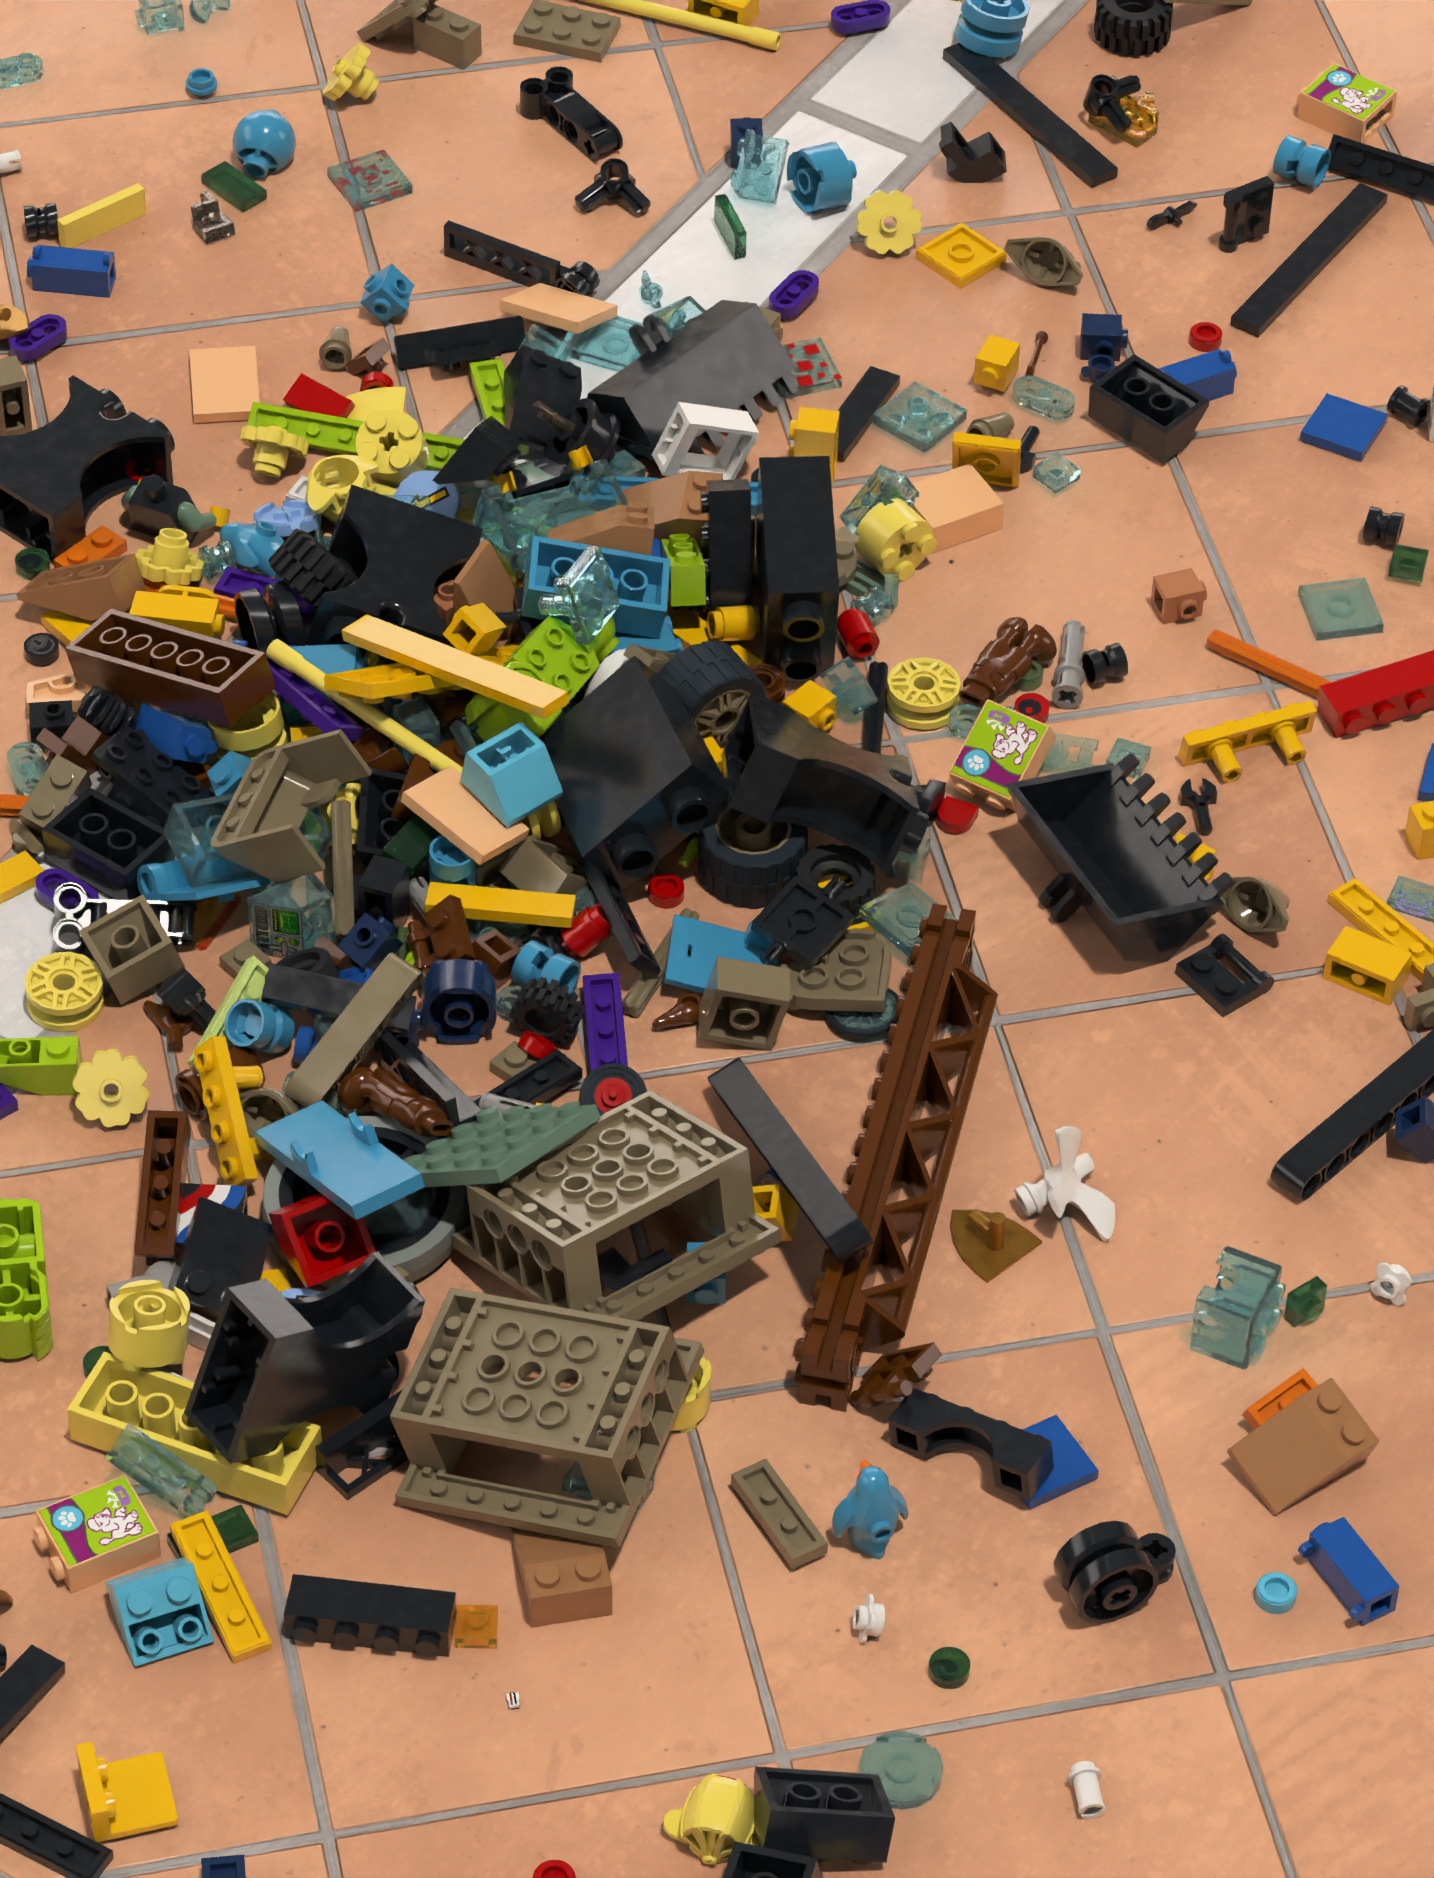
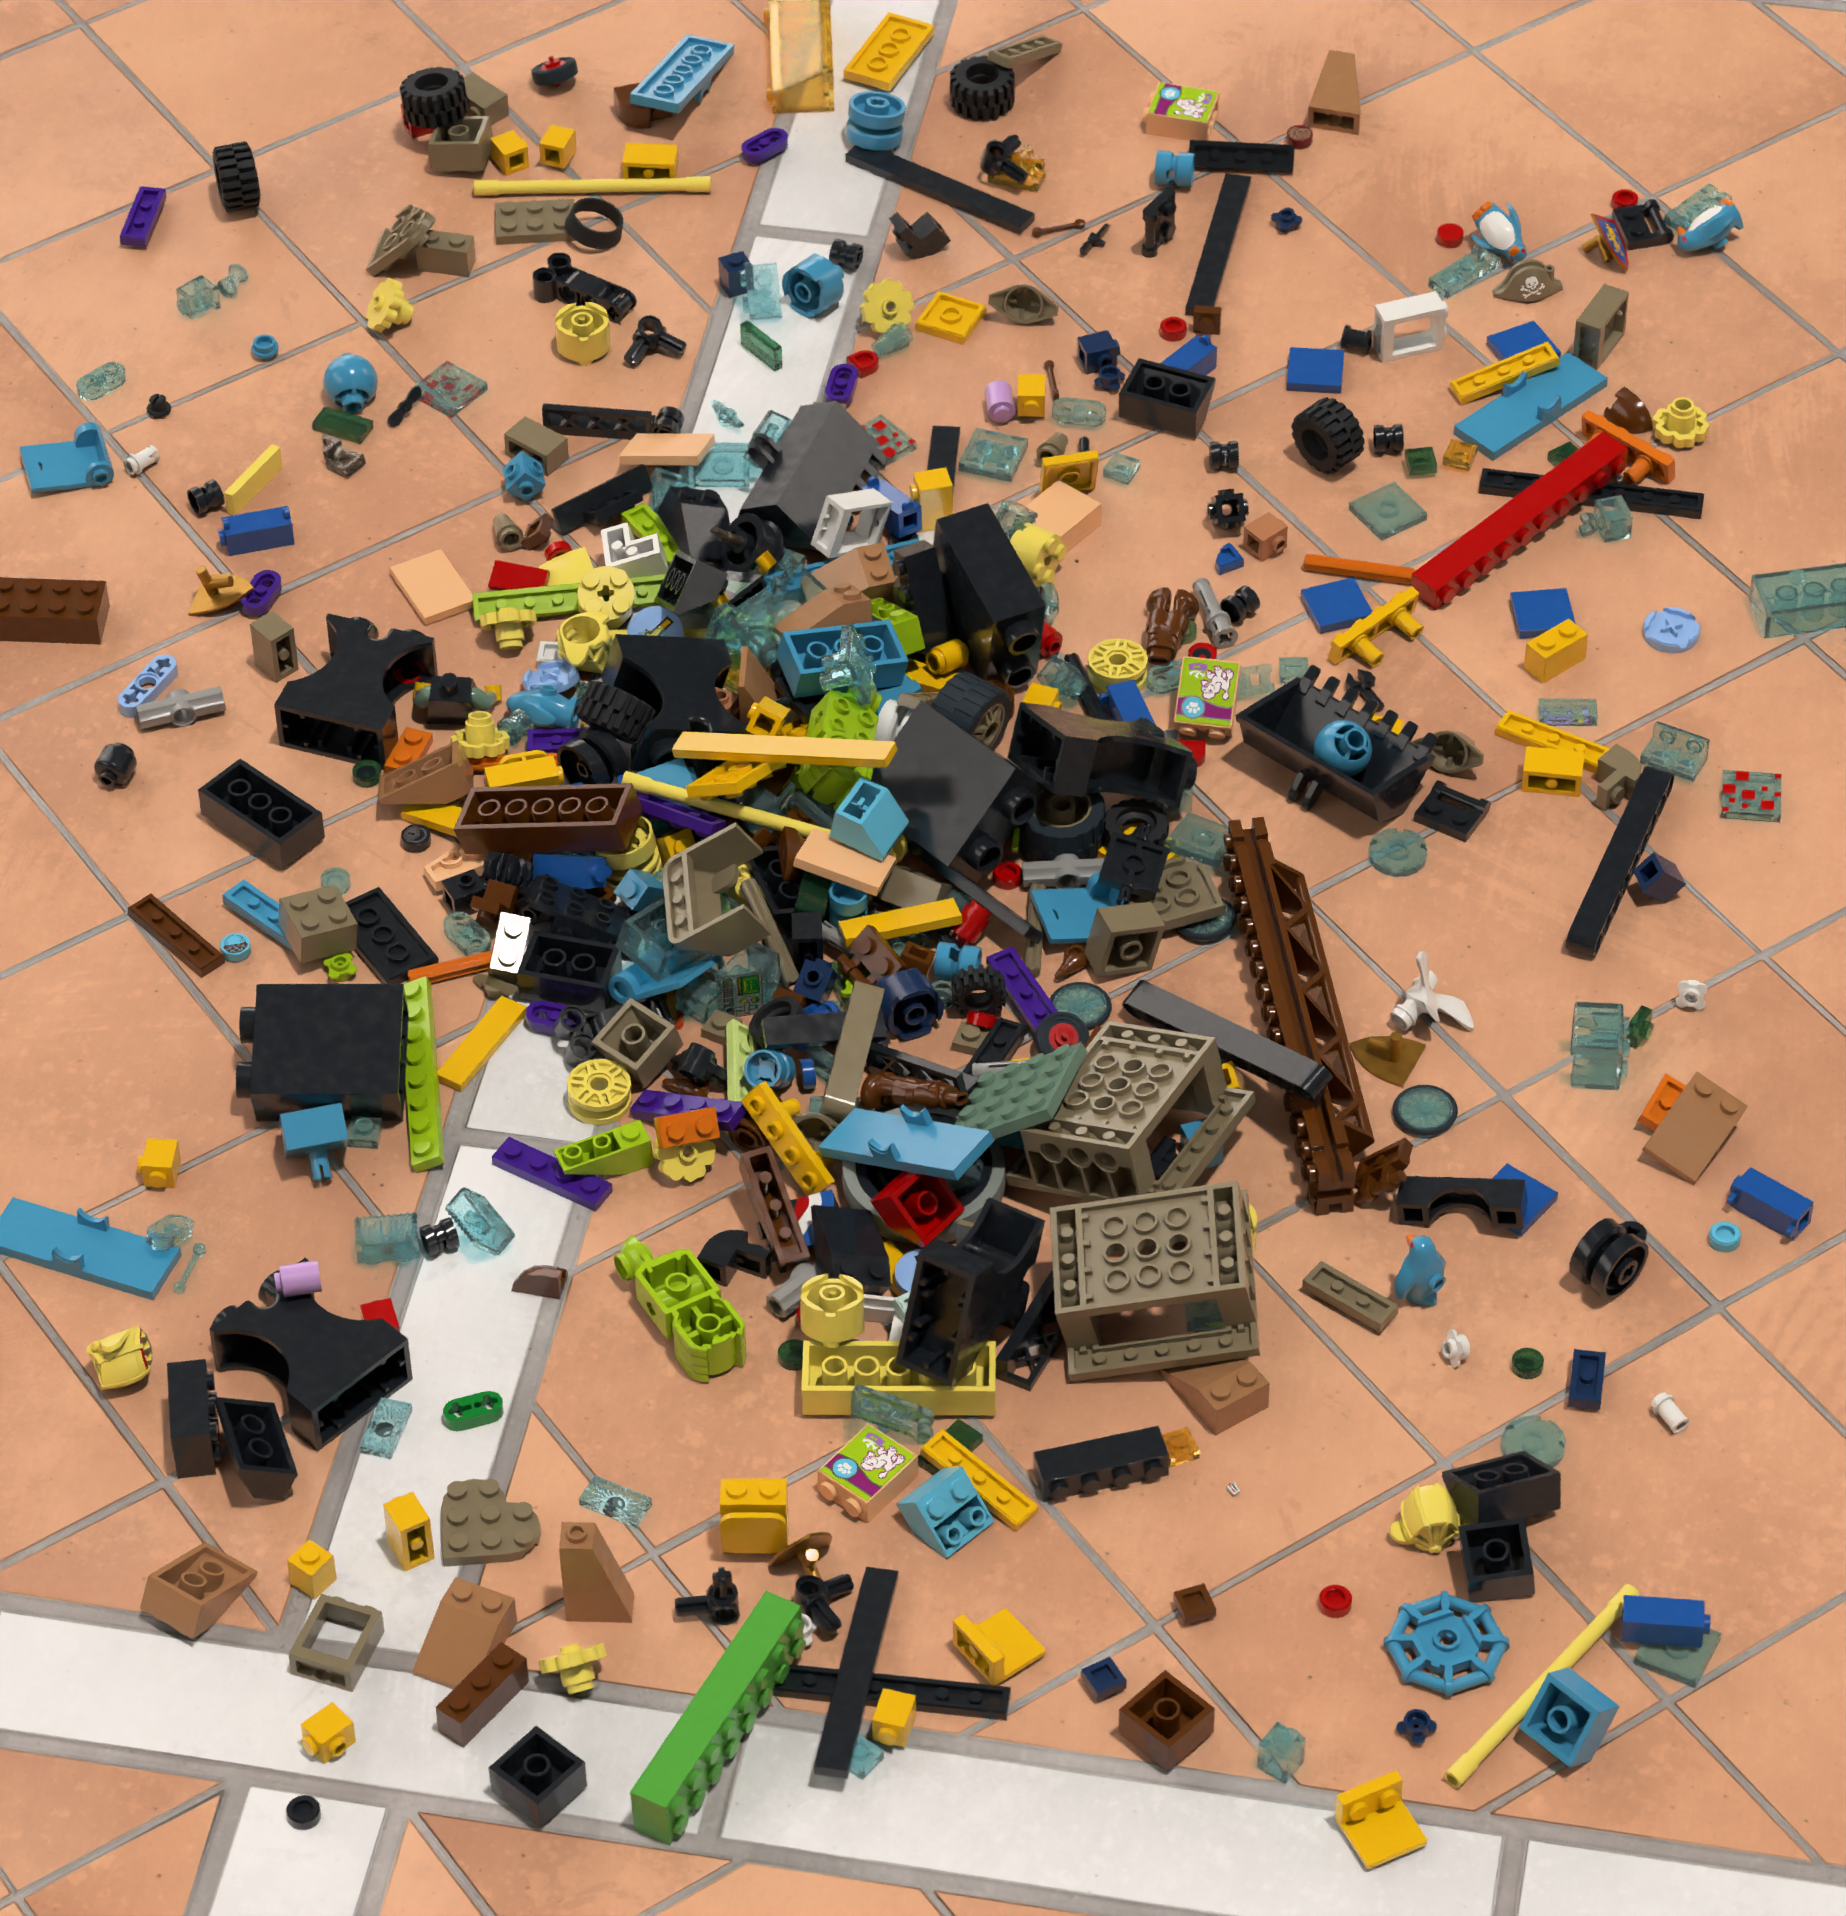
camera: 20 degrees left, 0 degrees up
none -> black piece [147,394,171,417]
none -> black piece [387,386,422,426]
none -> dark tan brick [504,416,569,476]
none -> light yellow brick [555,302,611,366]
none -> black tyre [565,198,624,249]
none -> white brick [601,522,669,578]
none -> dark purple plate [629,1090,748,1132]
none -> orange plate [654,1107,720,1148]
none -> clear light blue brick [675,974,724,1025]
none -> black brick [697,1230,772,1287]
none -> black wheel [829,238,864,271]
none -> red tile [846,350,879,379]
none -> blue brick [860,476,922,538]
none -> clear light blue cone [871,322,913,358]
none -> lavender brick [985,380,1015,423]
none -> light grey piece [1022,854,1105,889]
none -> reddish brown hinge [1032,219,1085,237]
none -> clear light blue wheel [1050,982,1112,1030]
none -> blue brick [1098,680,1156,725]
none -> reddish brown plate [1173,1583,1216,1625]
none -> reddish brown plate [1193,305,1222,335]
none -> black brick [1207,489,1249,530]
none -> black wheel [1209,441,1239,469]
none -> blue tile [1216,543,1244,575]
none -> dark blue plate [1271,208,1302,233]
none -> black tyre [1291,397,1365,474]
none -> blue tile [1300,577,1372,634]
none -> dark azure brick [1314,720,1372,777]
none -> clear light blue tile [1368,828,1427,877]
none -> clear light blue wheel [1393,1085,1458,1136]
none -> dark blue plate [1568,1349,1606,1410]

